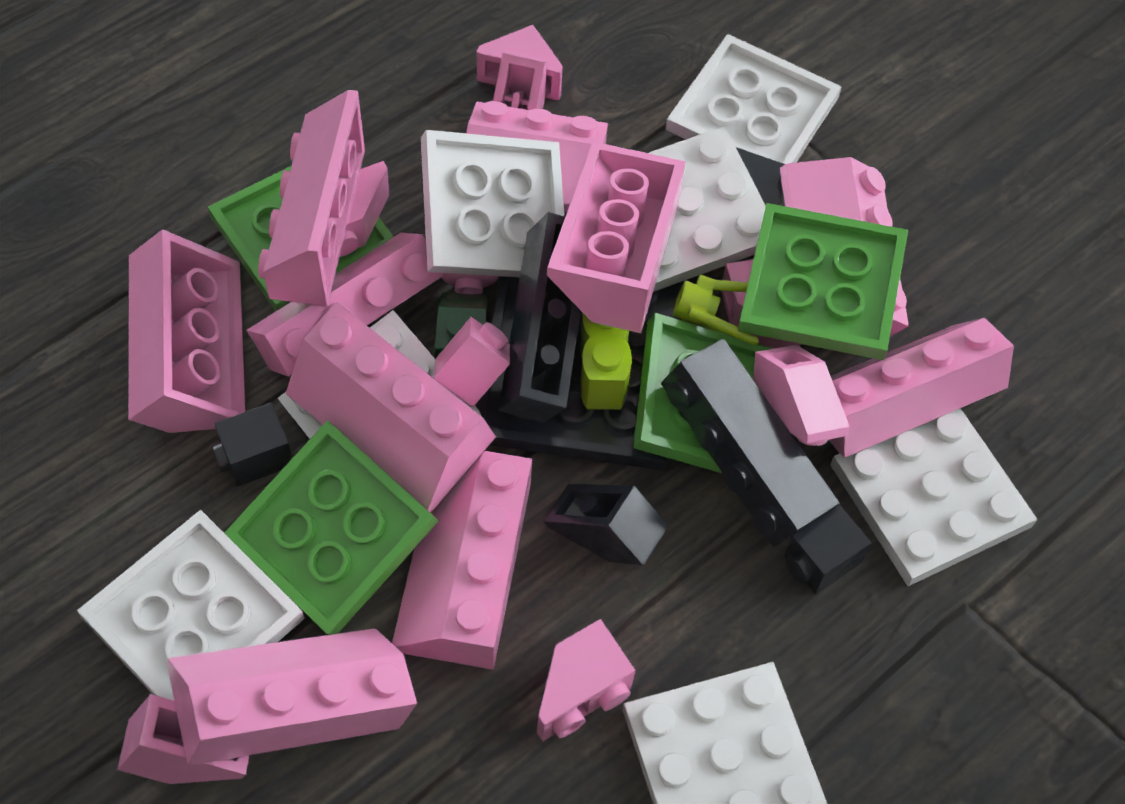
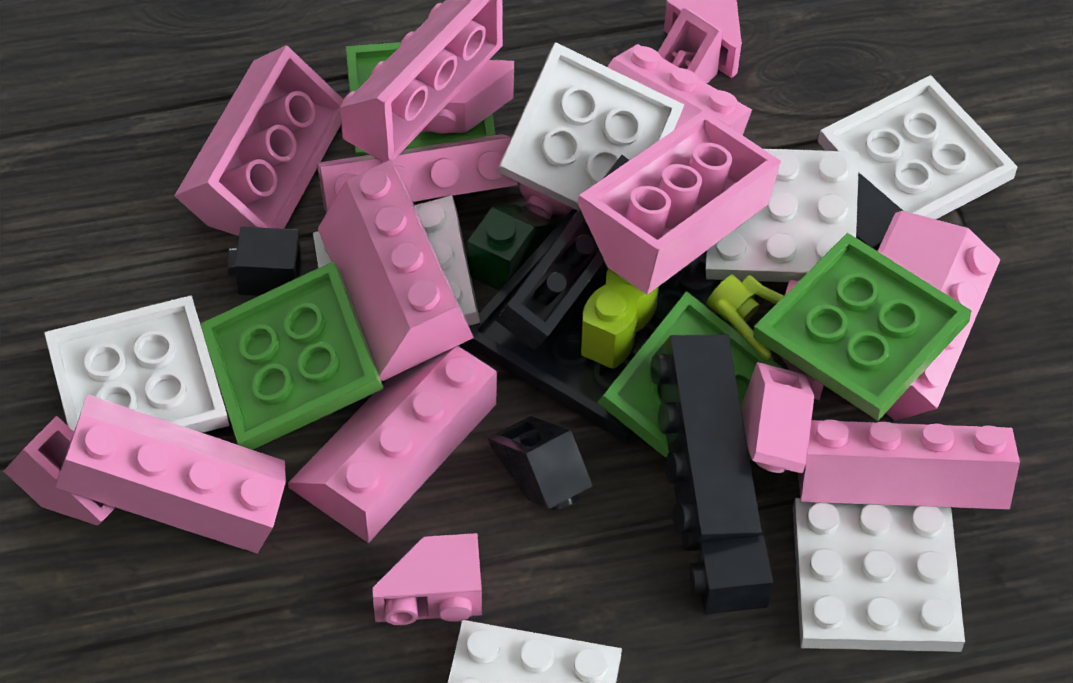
camera: 30 degrees right, 5 degrees down
bright pink brick [433,317,510,407] -> none

